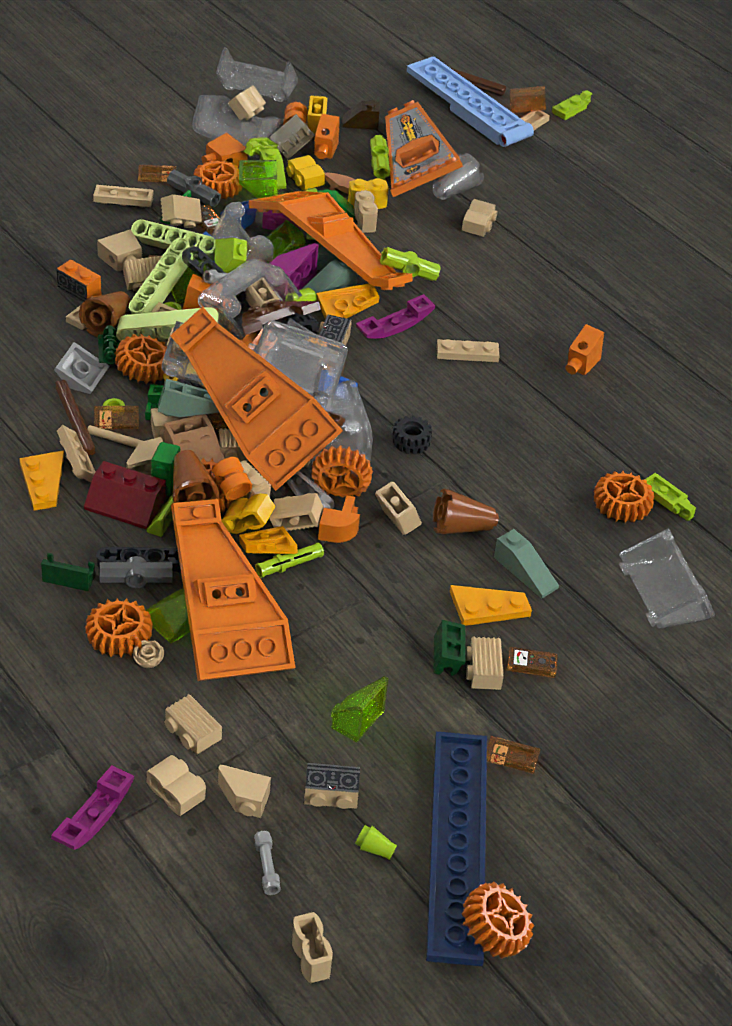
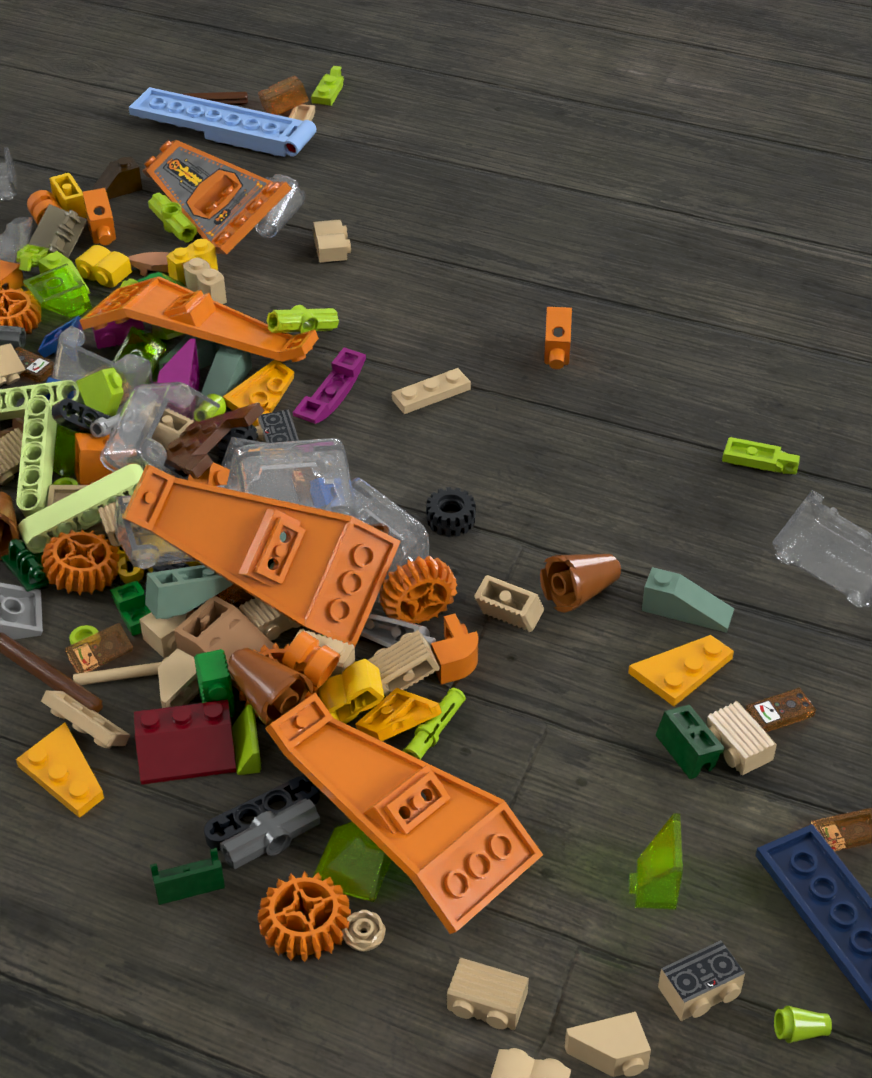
camera: 25 degrees left, 0 degrees up
orange gear [594,471,654,523] -> none

